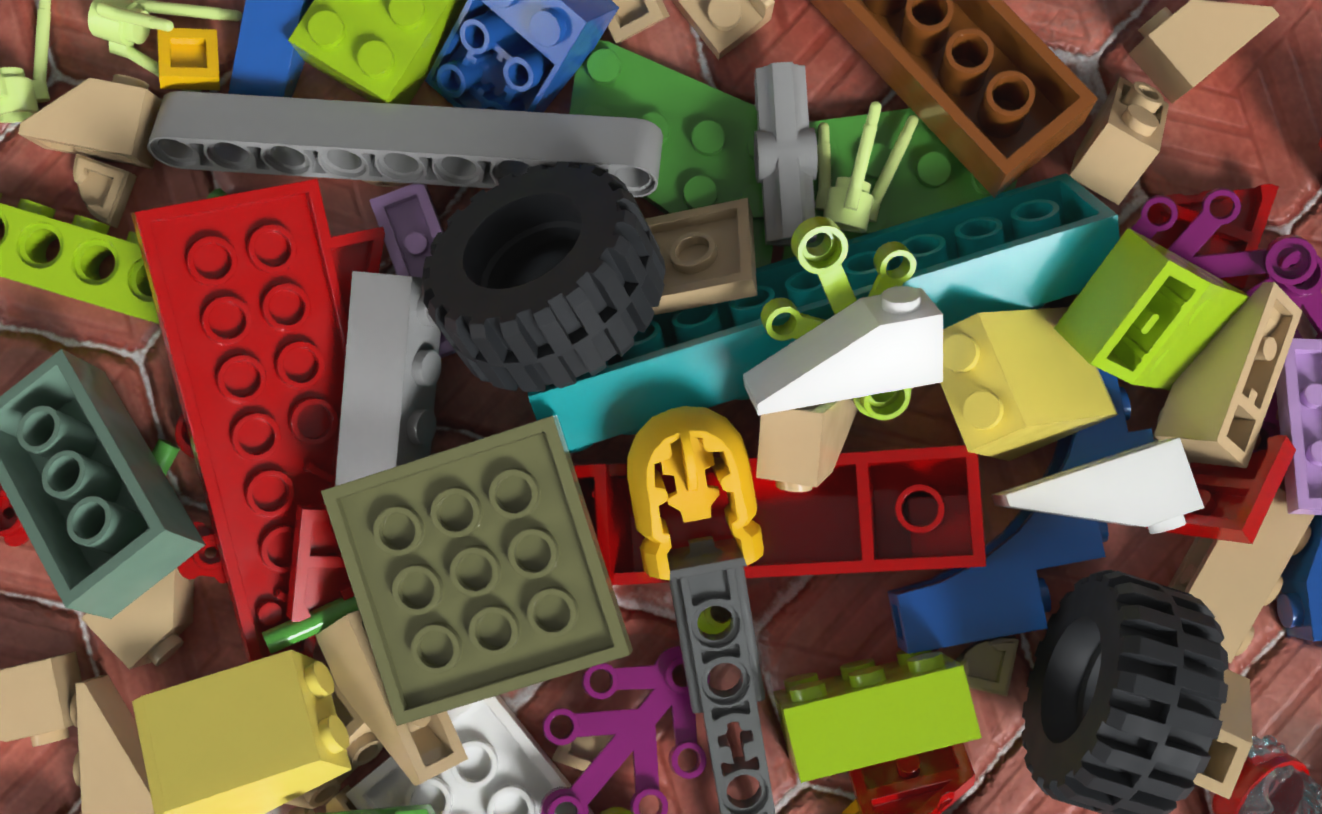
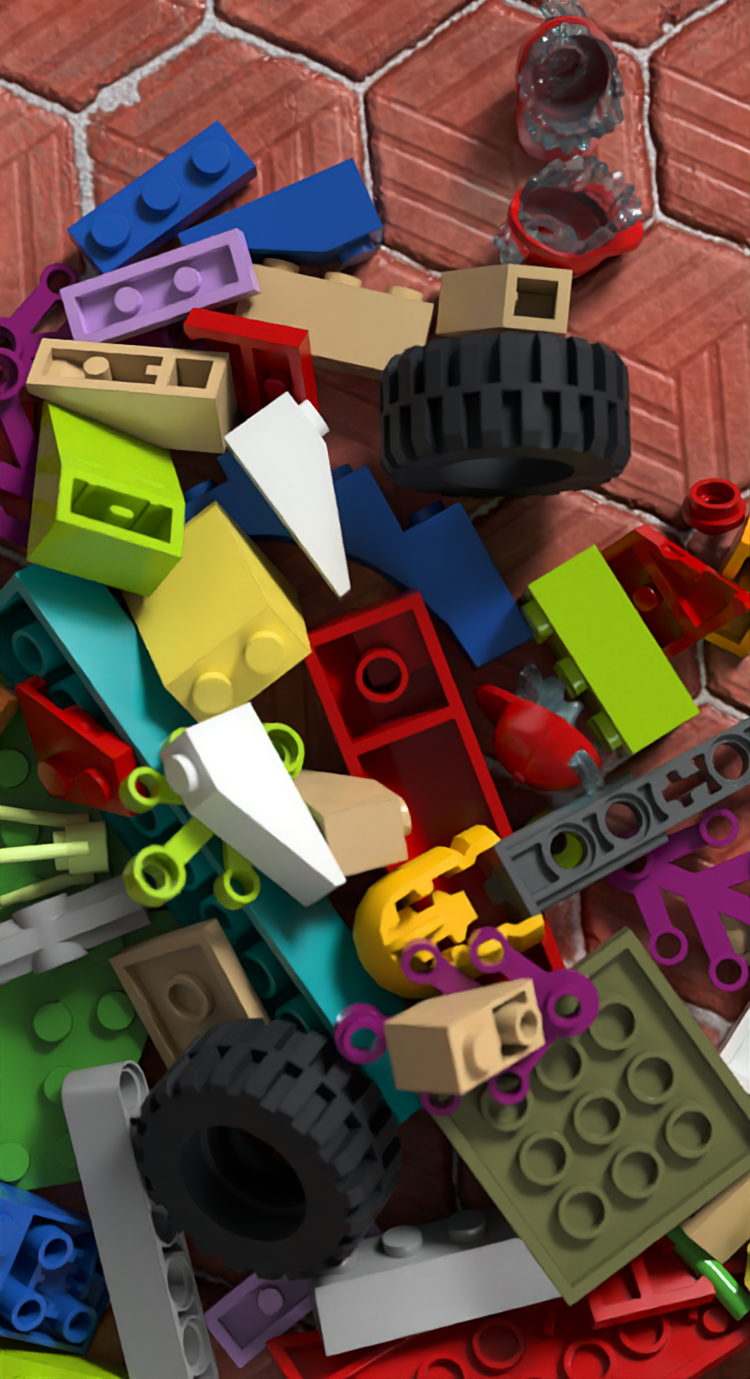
camera: 110 degrees left, 0 degrees up
tan tile [955,636,1019,697] -> none
none -> red wing [14,675,148,818]
none -> magenta plant [334,927,599,1116]
none -> tan slope [383,979,545,1095]
none -> red hair [475,663,604,799]

